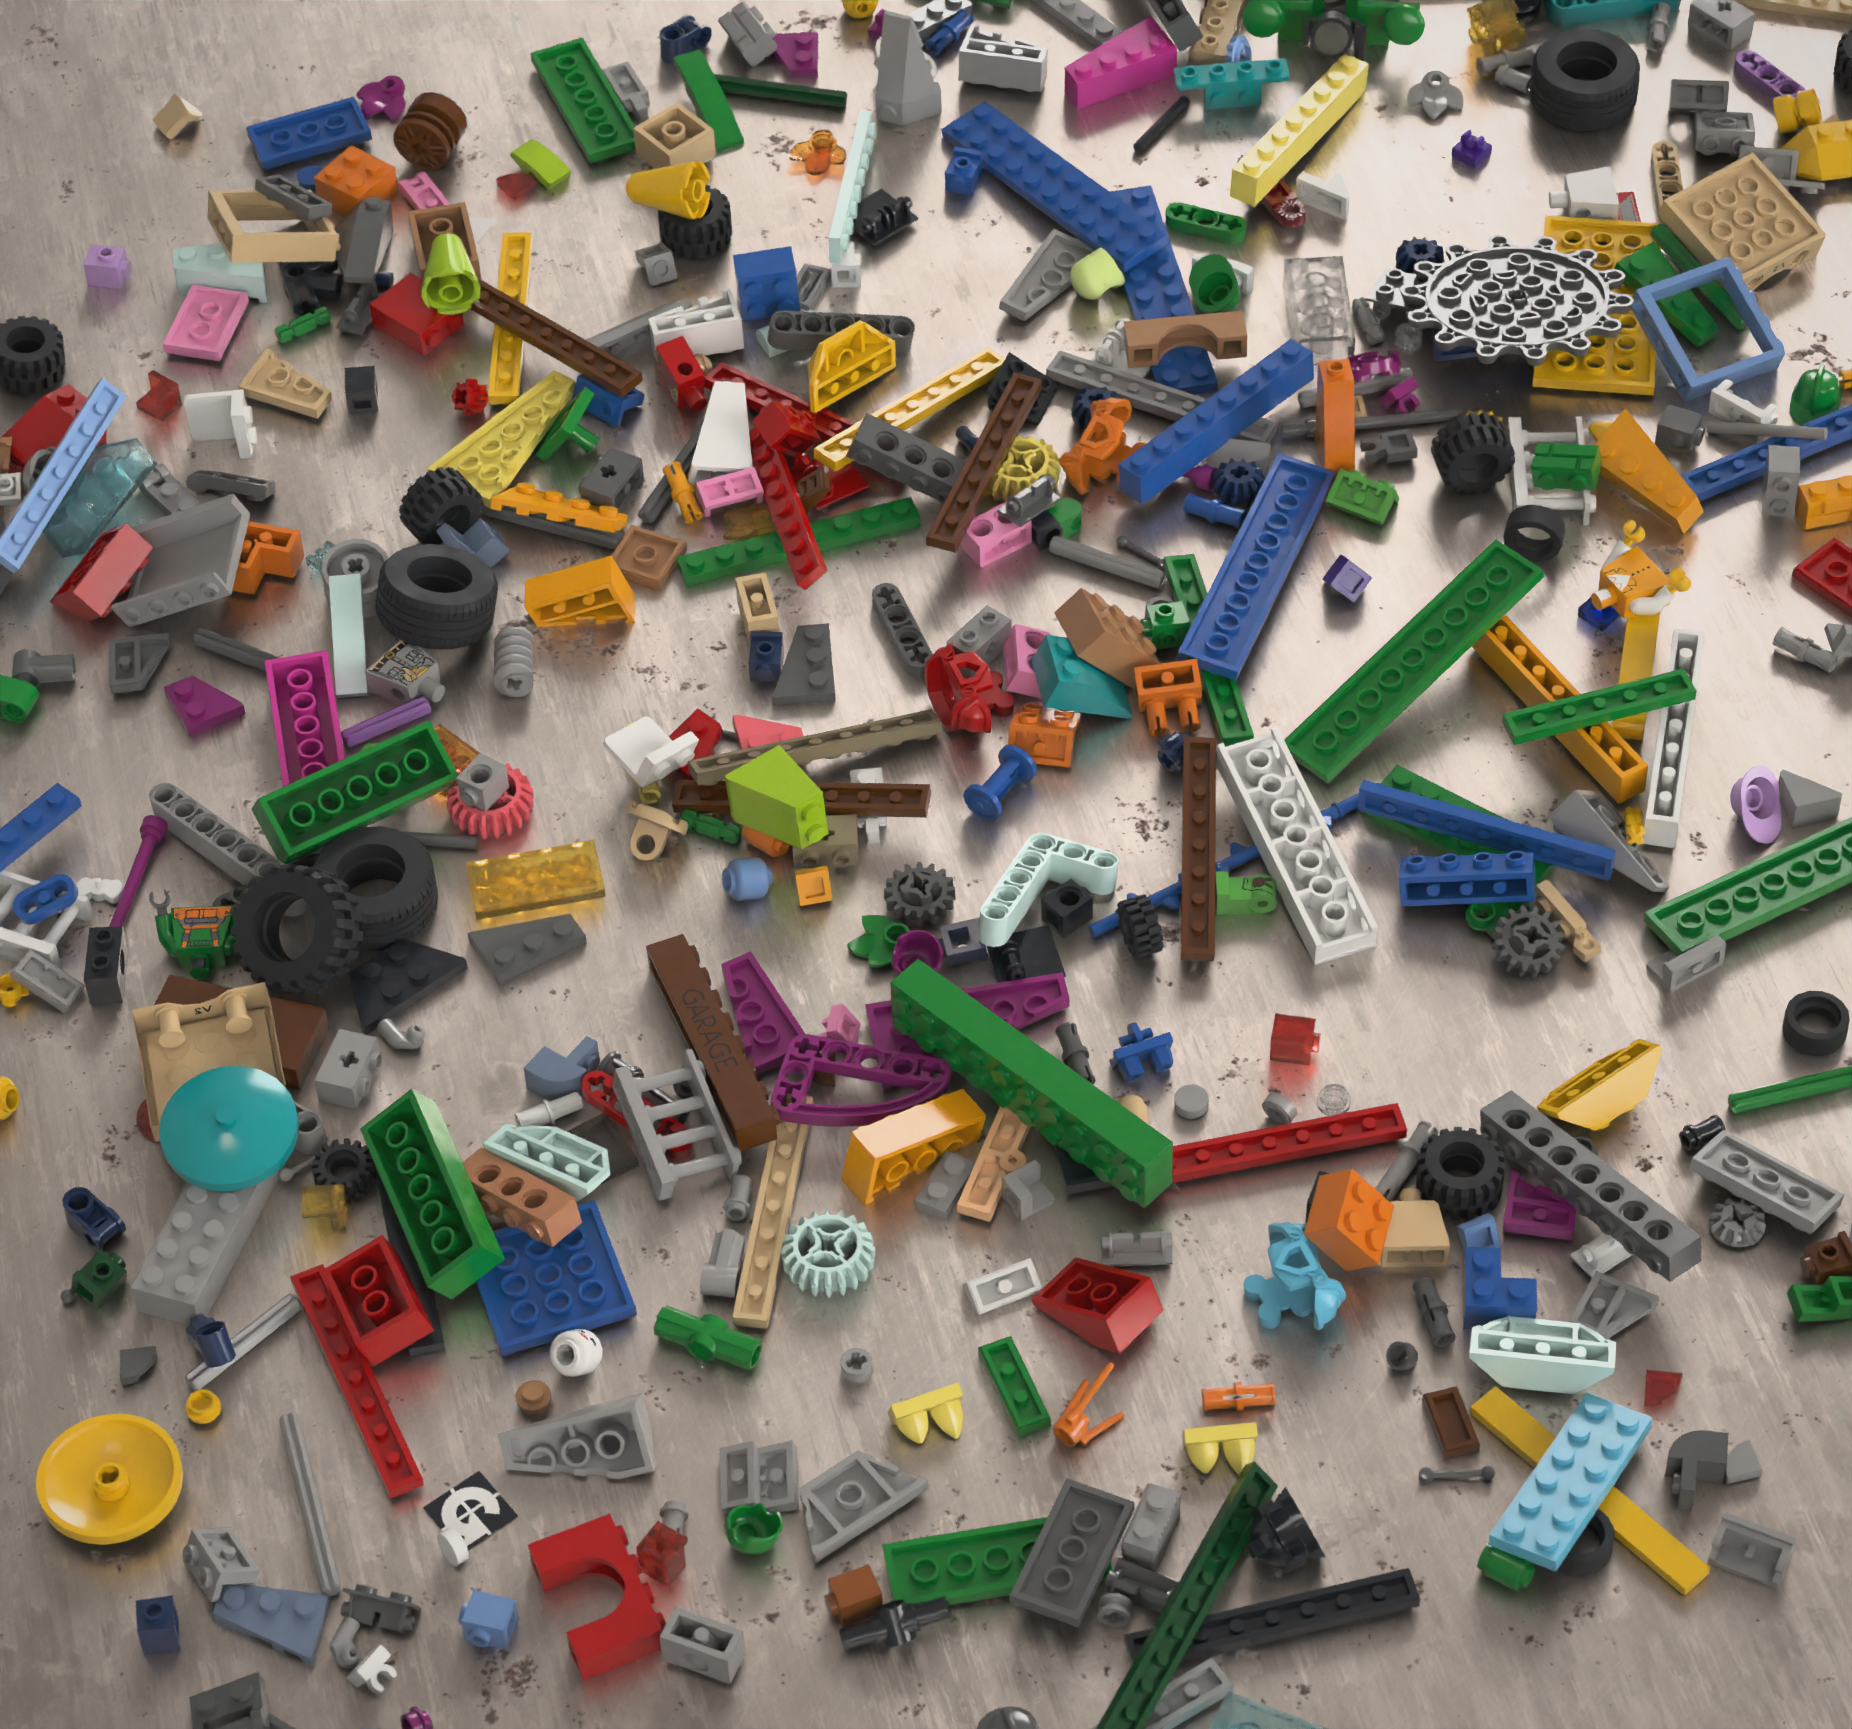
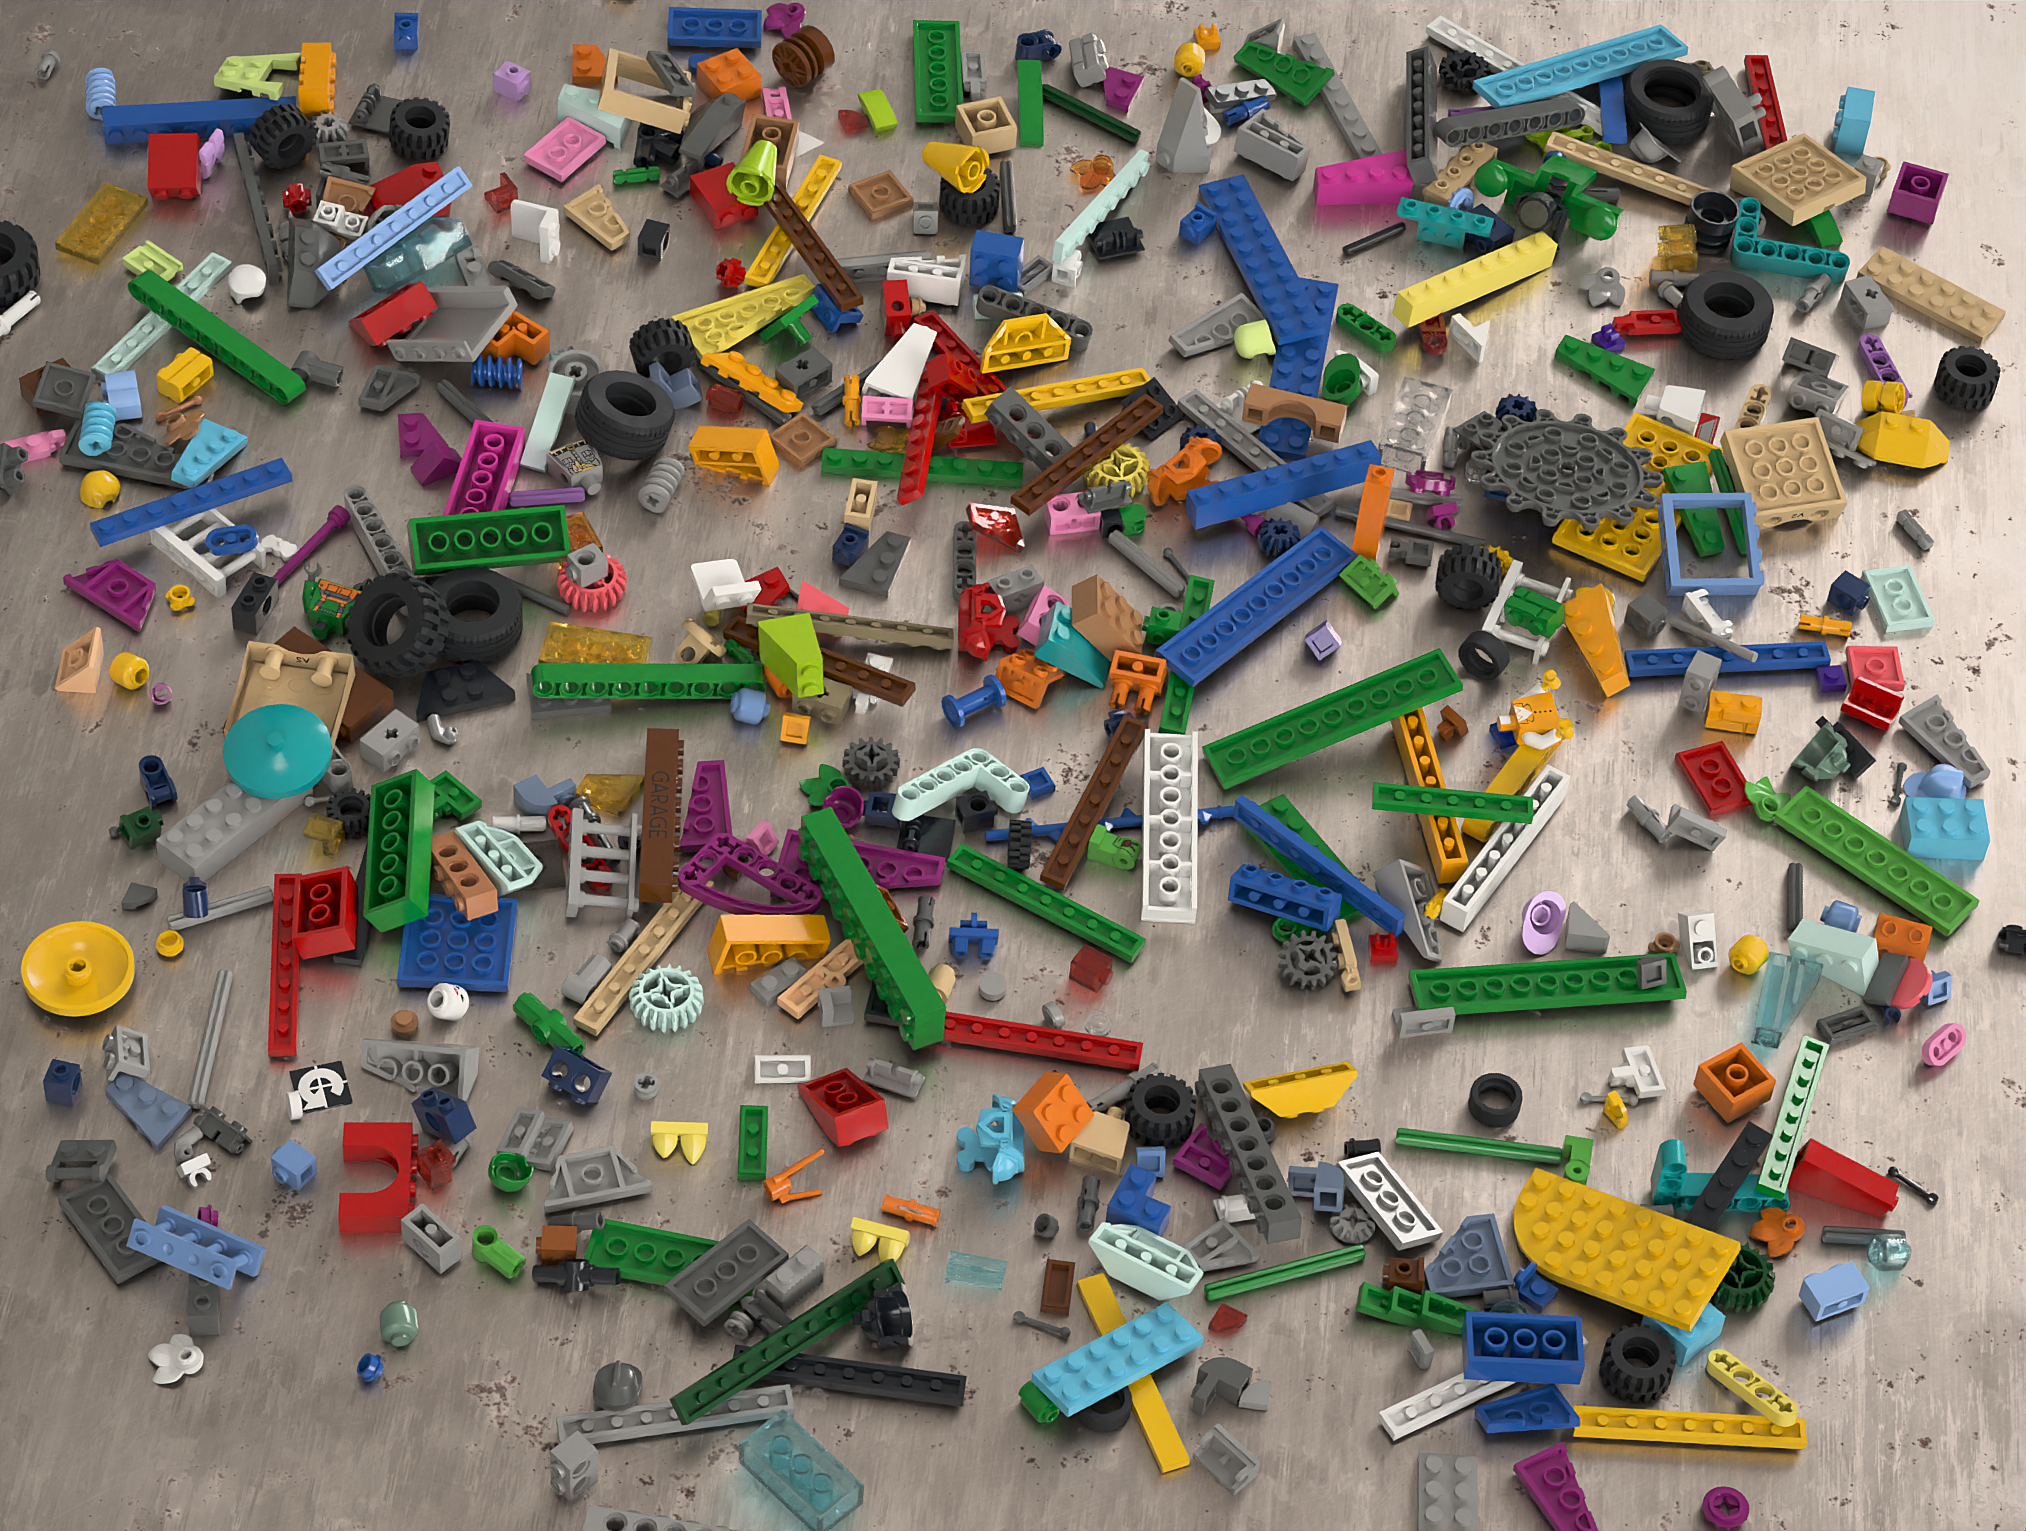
camera: 15 degrees right, 0 degrees up
light grey plate [9,949,85,1014] -> none
blue pin [1183,493,1247,529] -> none
green piece [1789,363,1842,425] -> none
none -> magenta hinge [149,683,172,705]
none -> magenta slope [410,441,462,487]
none -> dark blue brick [411,1087,477,1144]
none -> green hinge [430,770,482,821]
none -> blue piece [471,354,524,390]
none -> bright green piece [472,1225,526,1279]
none -> green beam [531,663,766,699]
none -> dark blue brick [541,1046,612,1105]
none -> dark grey axle [548,1211,605,1234]
none -> orange wing [572,44,618,84]
none -> clear yellow wing [576,774,645,818]
none -> clear red brick [706,383,745,414]
none -> medium nougat tile [848,170,914,220]
none -> clear light blue tile [945,1251,1007,1290]
none -> green plate [947,843,1146,963]
none -> clear red wing [966,503,1025,553]
none -> dark grey axle [1000,160,1017,233]
none -> blue tile [1020,767,1056,799]
none -> green axle [1204,1244,1366,1300]
none -> sand blue brick [1288,1161,1344,1212]
none -> red tile [1368,933,1398,963]
none -> dark orange tile [1437,705,1469,740]
none -> dark blue brick [1465,203,1515,254]
none -> green wing [1555,334,1655,406]
none -> red hinge [1612,309,1682,335]

